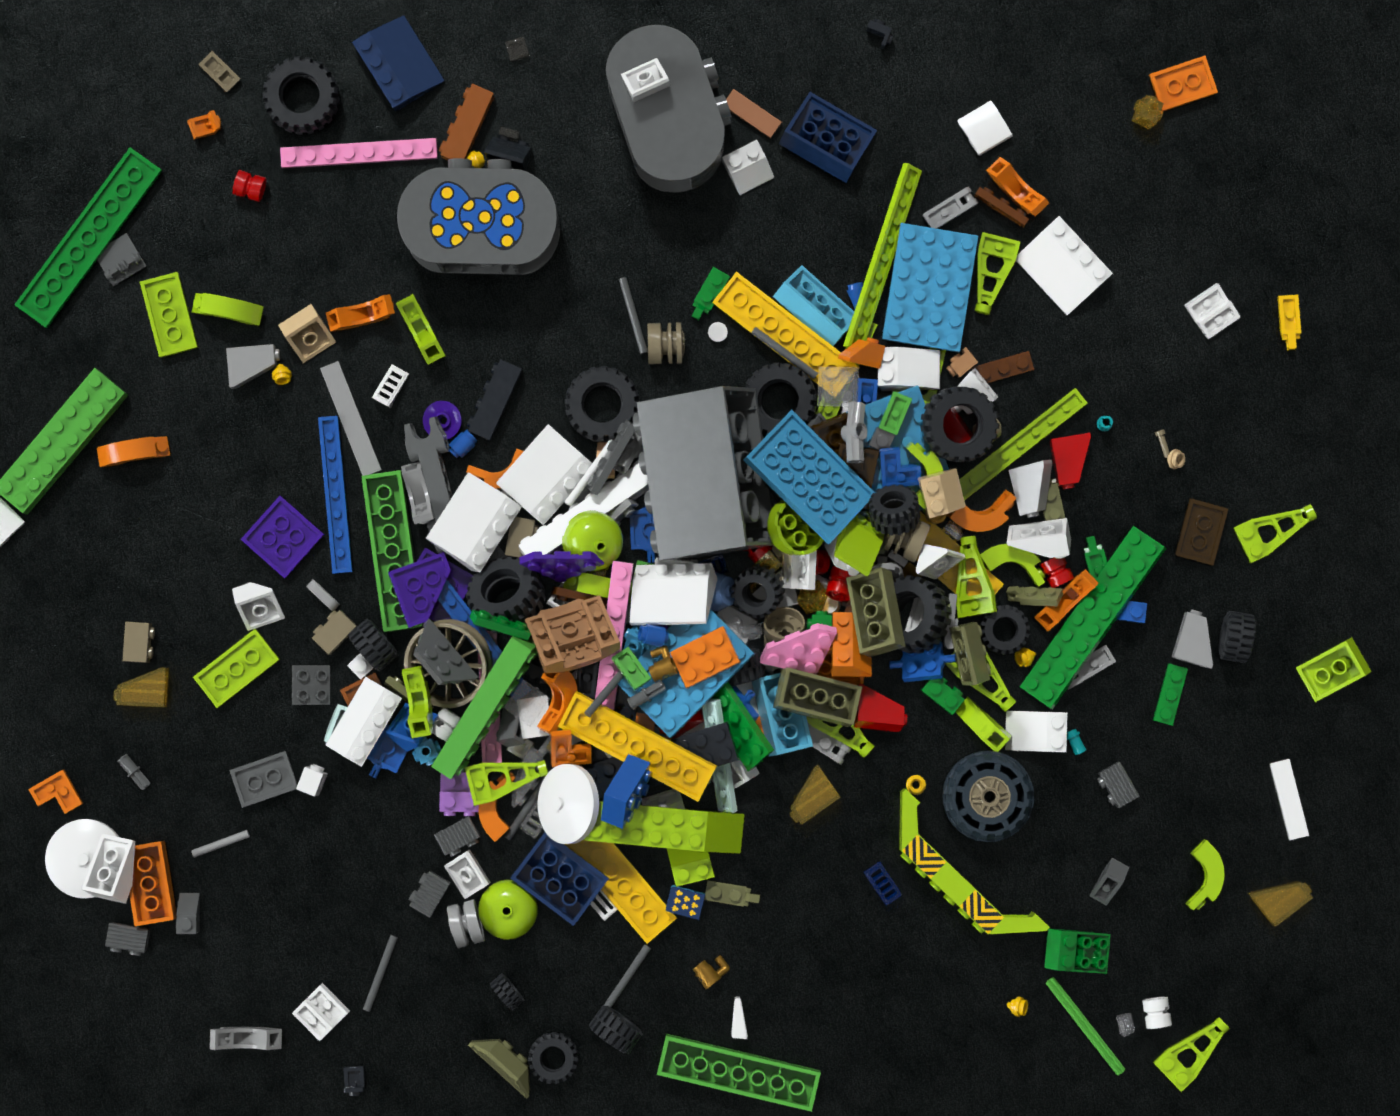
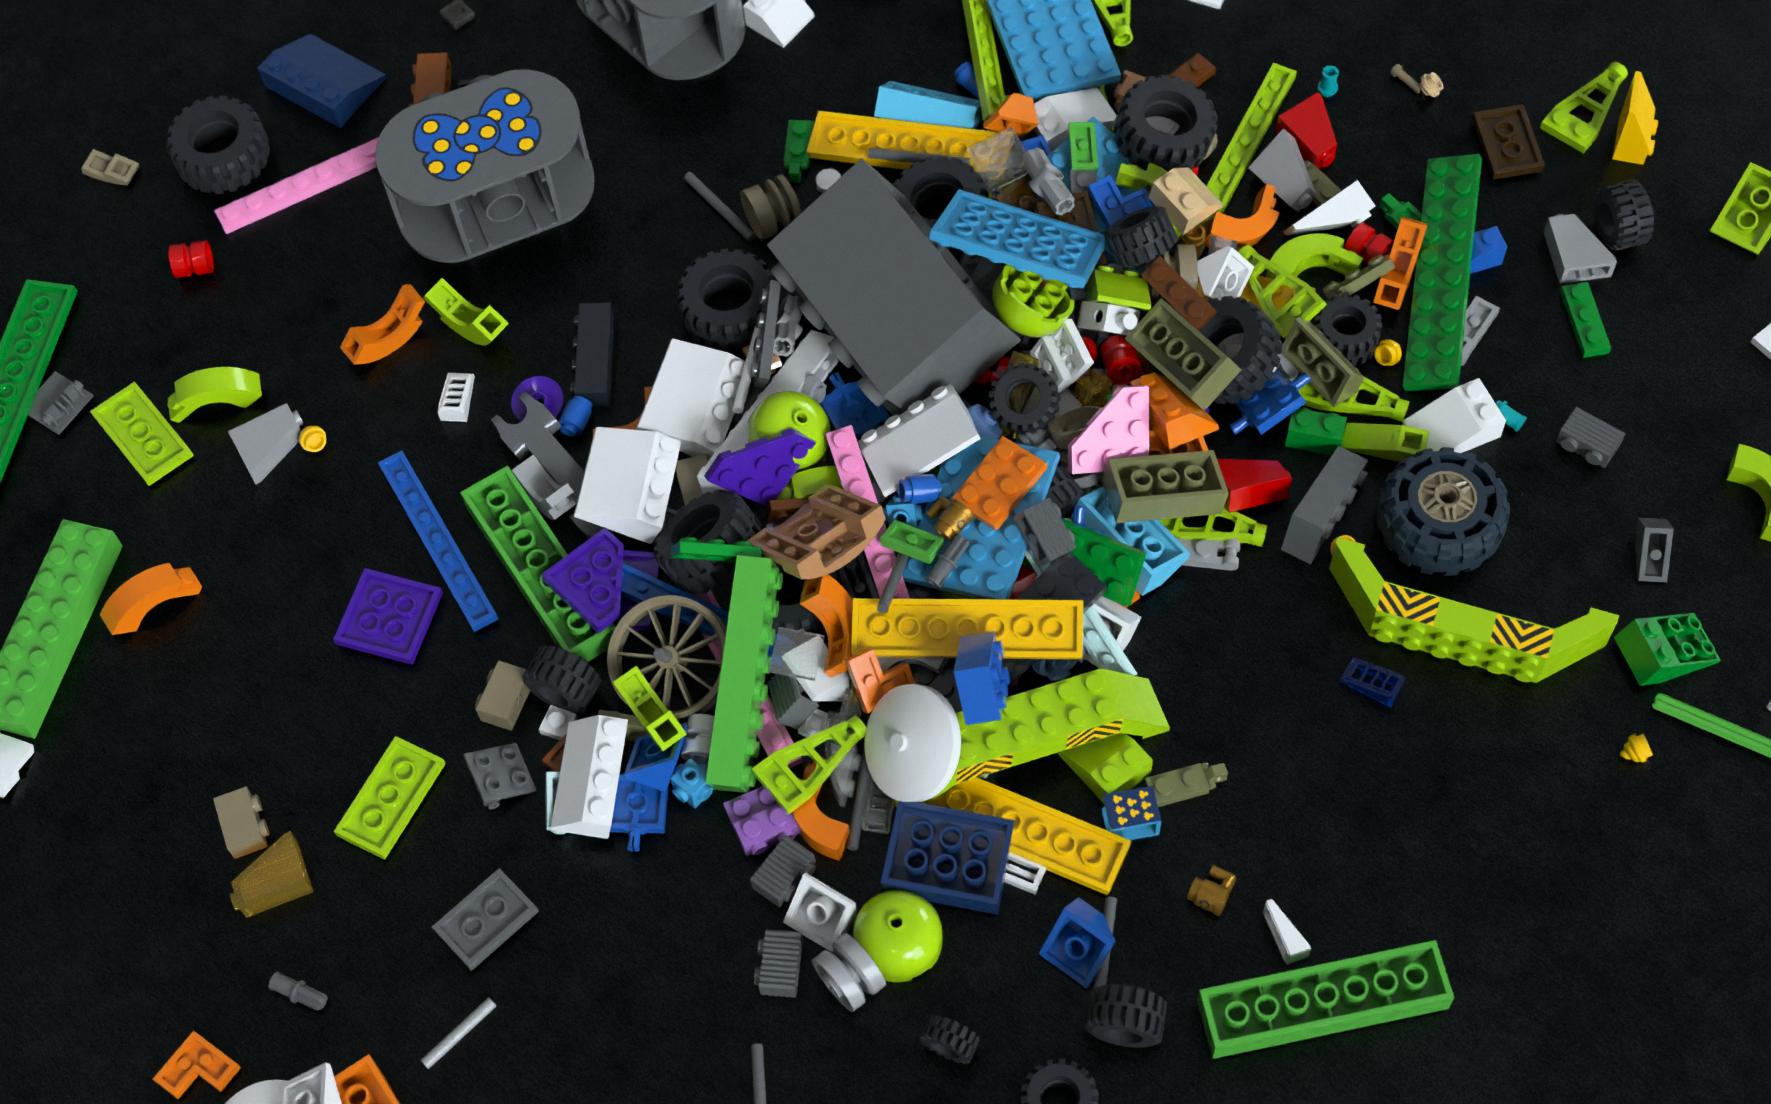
camera: 25 degrees left, 25 degrees down
orange bracket [187,110,221,140] -> none
white slope [232,582,285,631] -> none
tan slope [278,304,336,363] -> none
white brick [296,764,328,796] -> none
light grey beam [306,579,340,611] -> none
light grey tile [320,361,382,476] -> none
dark grey wing [413,619,478,685] -> none
clear yellow slope [789,765,840,824] -> none
none -> dark grey brick [1013,497,1077,567]
none -> blue slope [1039,898,1116,989]
none -> reddish brown plate [1141,256,1217,331]
none -> dark grey wedge [1281,446,1368,564]
none -> yellow slope [1612,71,1658,165]

